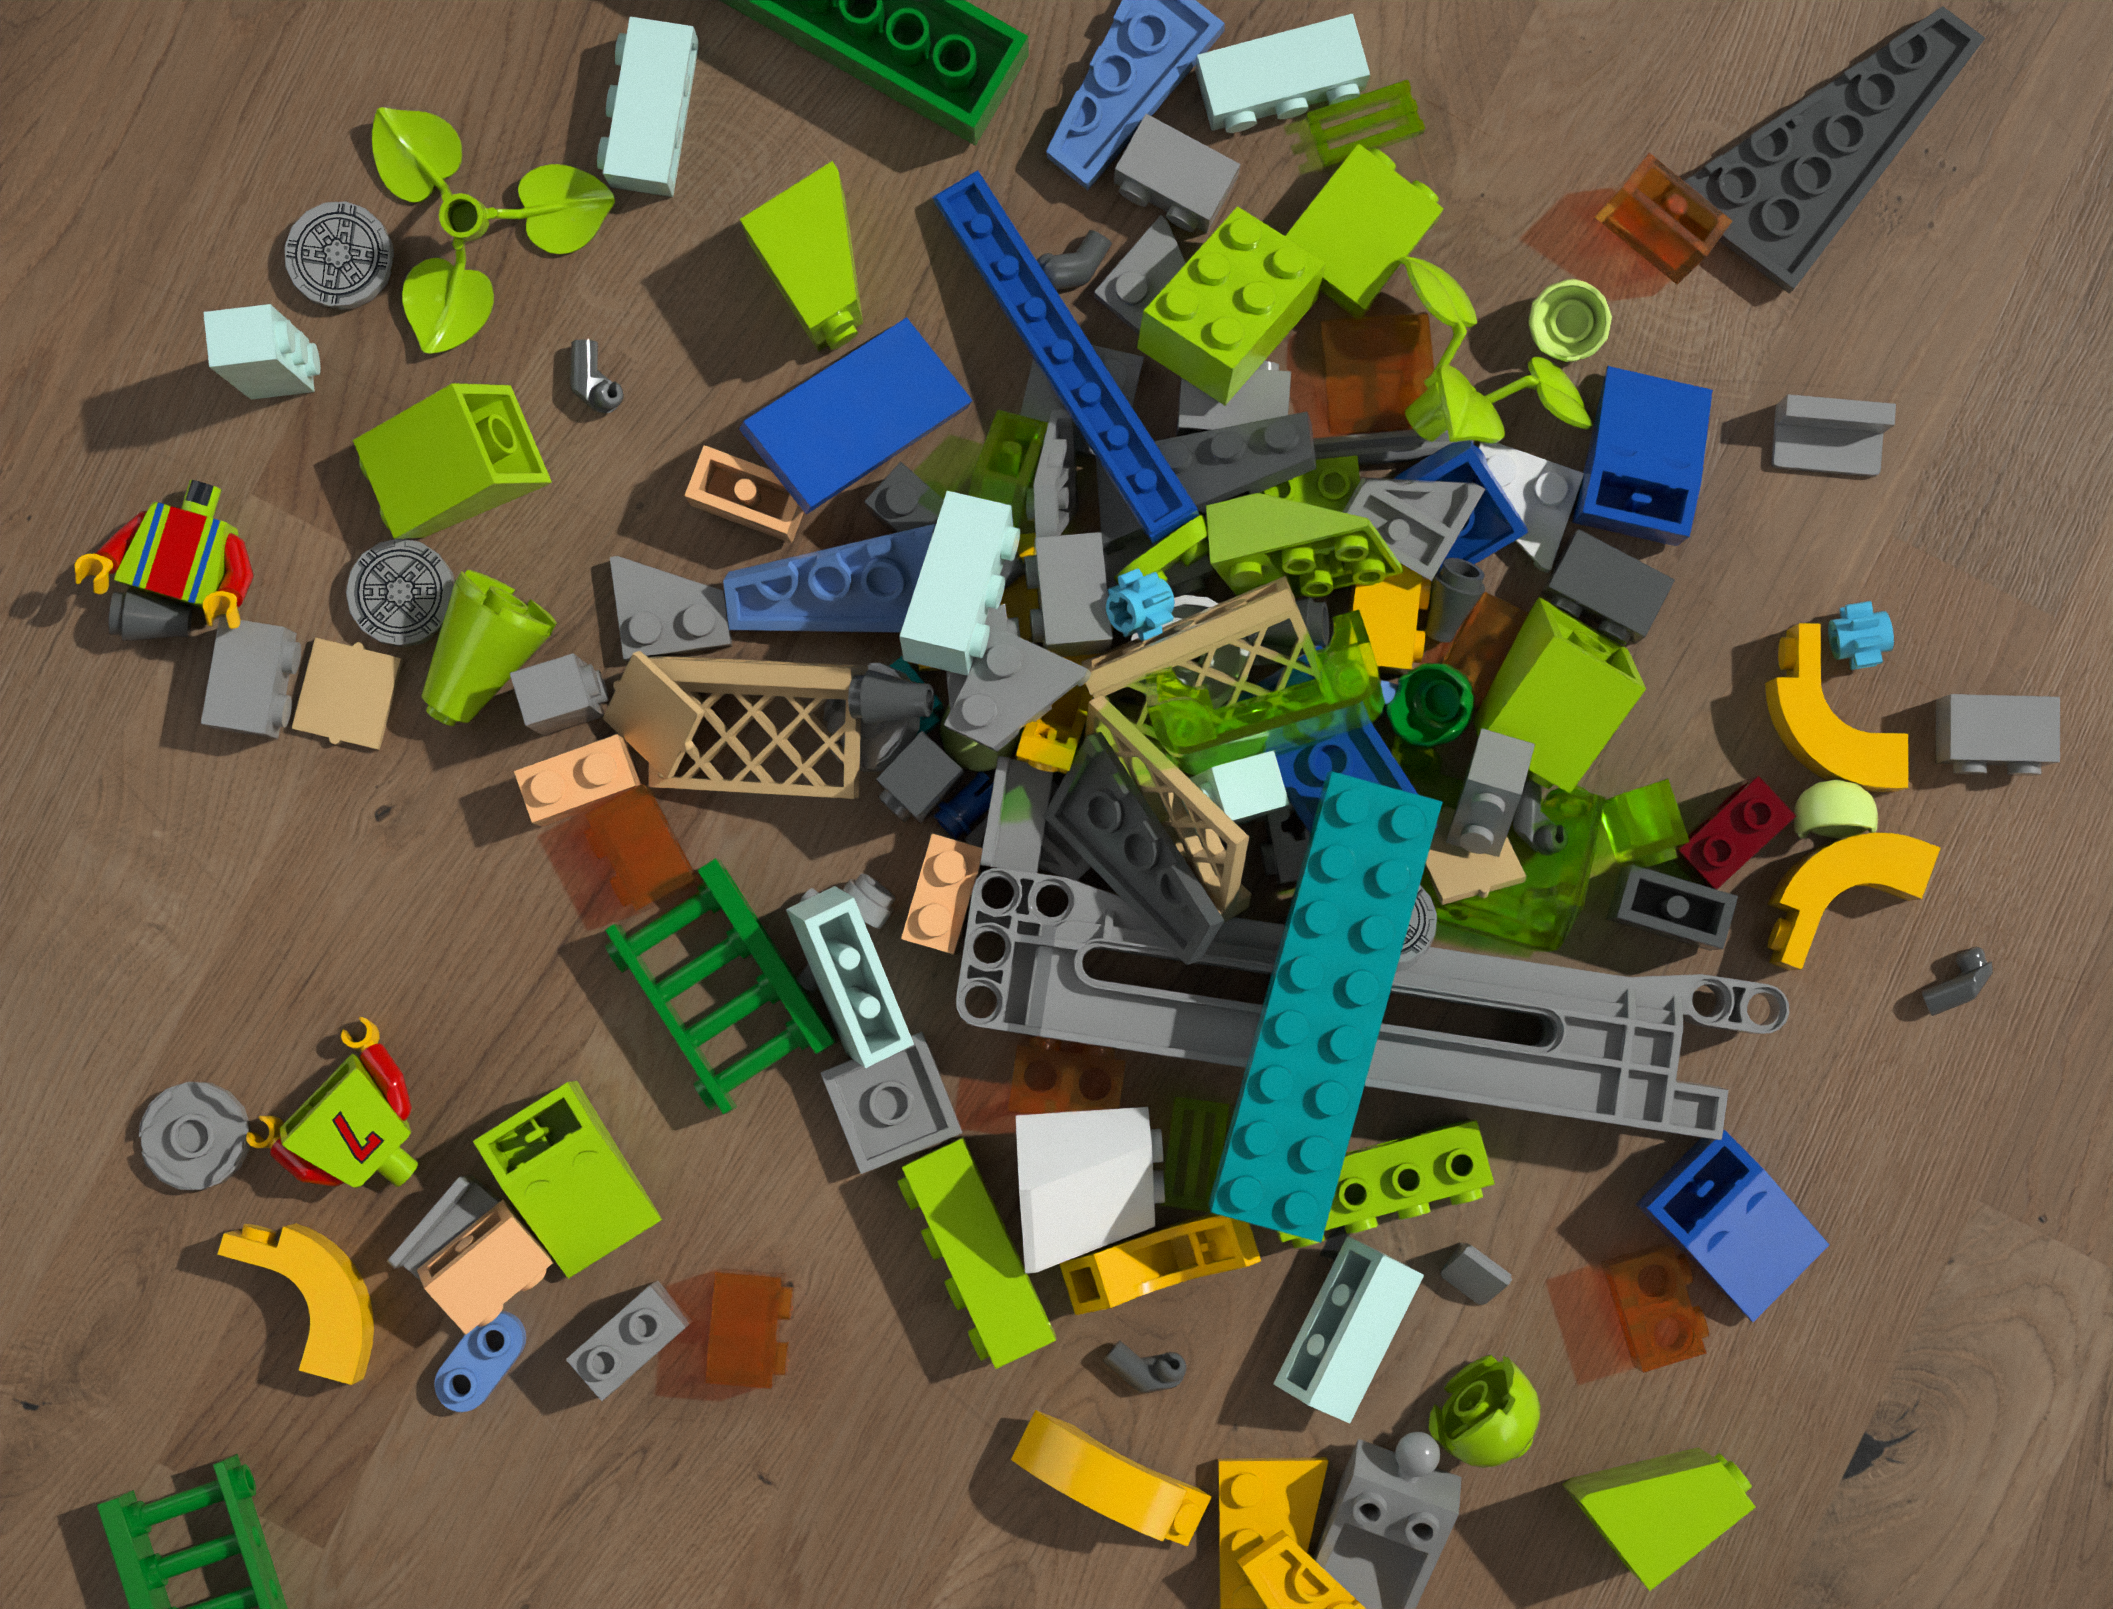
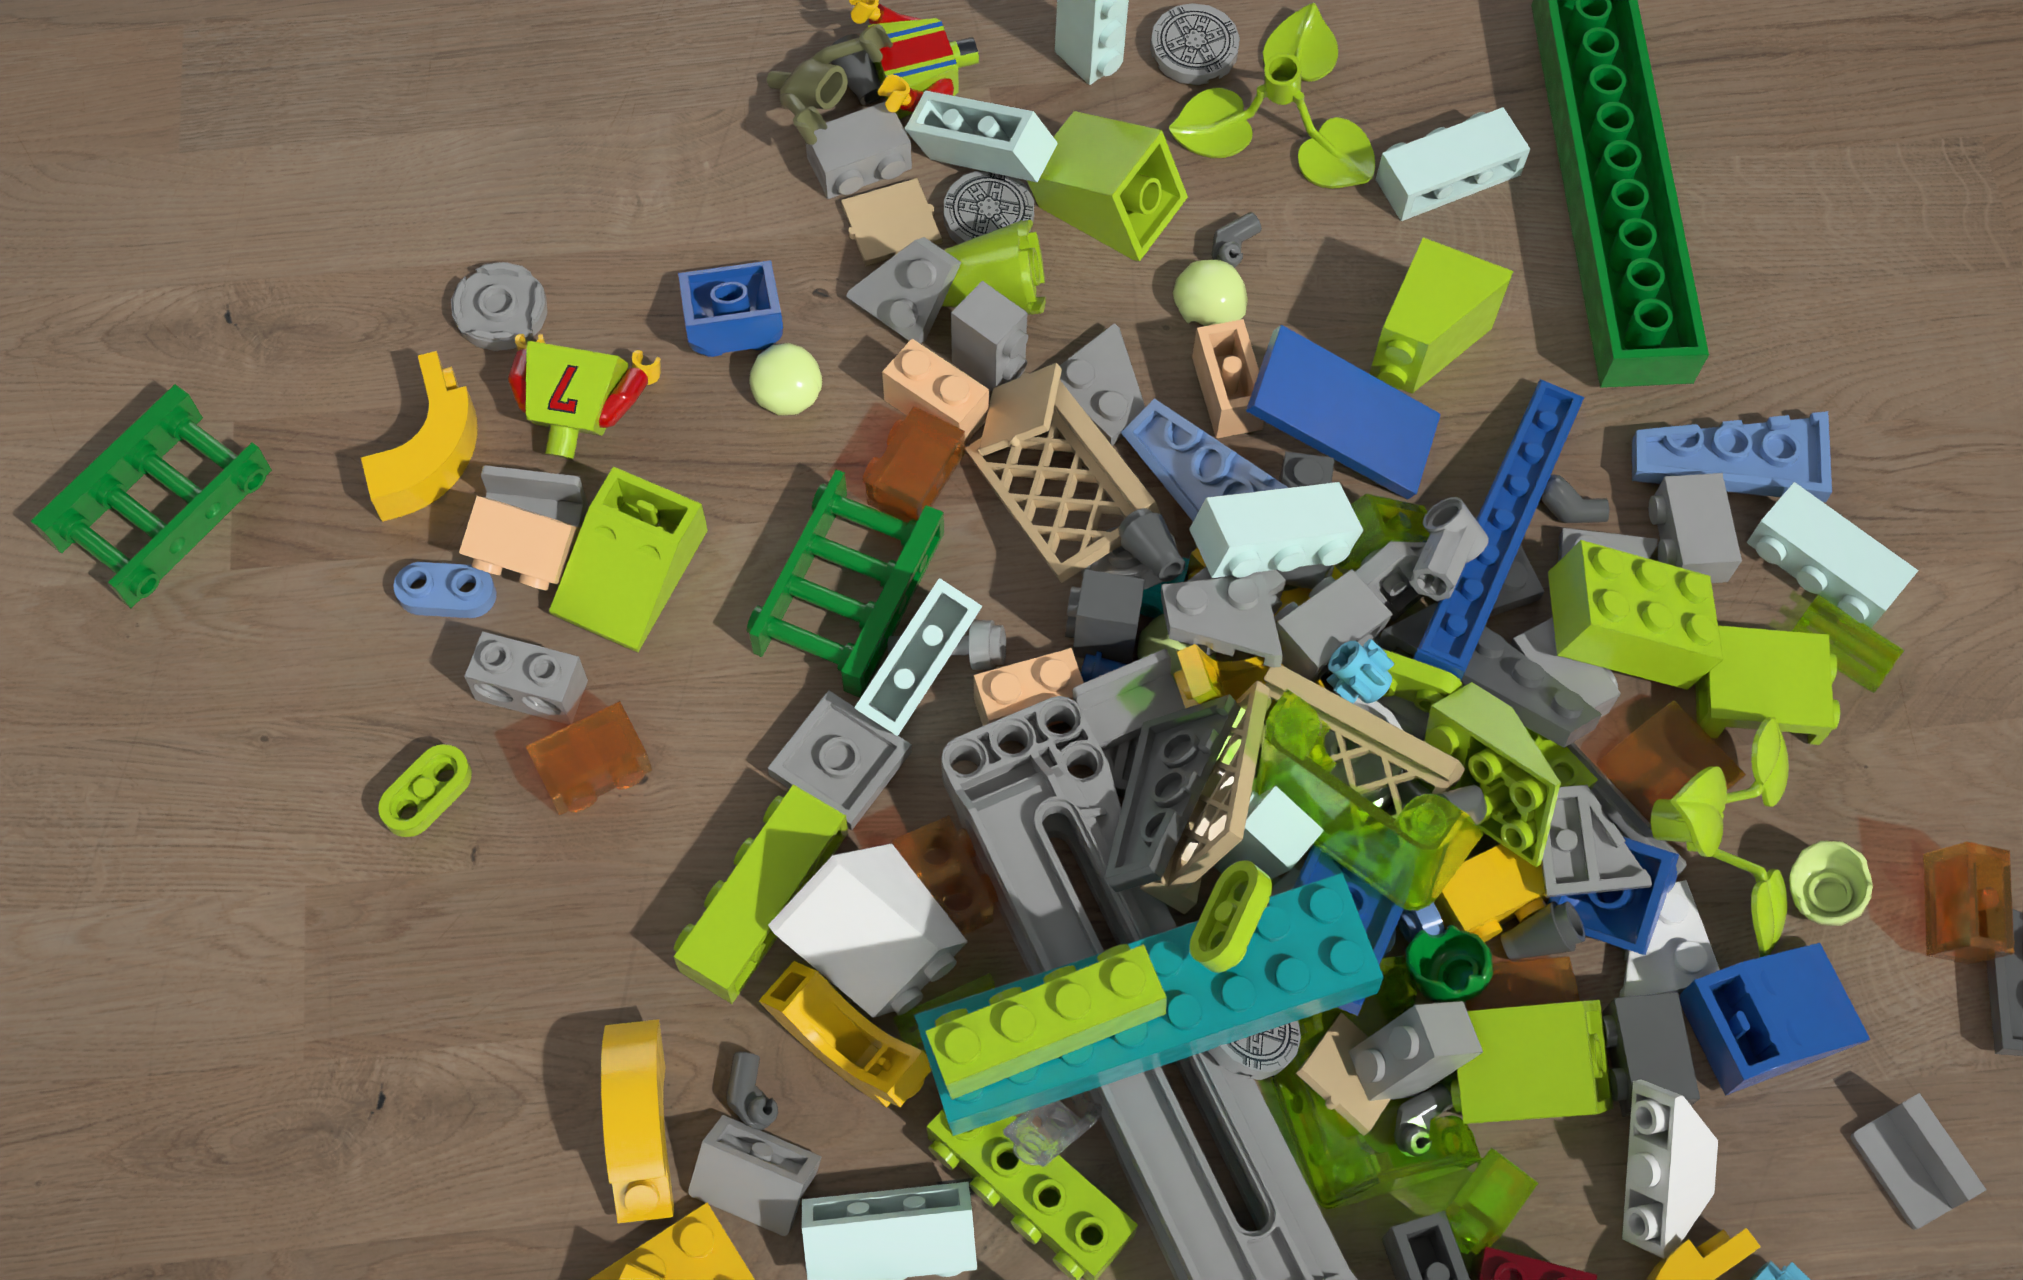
camera: 55 degrees right, 20 degrees down
none -> lime plate [378,744,472,837]
none -> blue slope [678,260,783,357]
none -> light grey panel [688,1115,822,1236]
none -> yellowish green hair [749,343,822,415]
none -> olive piece [767,24,893,145]
none -> light grey wing [846,237,961,343]
none -> light aqua brick [905,91,1058,182]
none -> lime brick [925,944,1167,1100]
none -> clear piece [1003,1093,1102,1167]
none -> yellowish green hair [1173,259,1248,326]
none -> lime plate [1190,860,1272,973]
none -> light grey piece [1410,497,1489,601]
none -> dark grey arm [1432,784,1487,826]
none -> white slope [1622,1079,1718,1259]

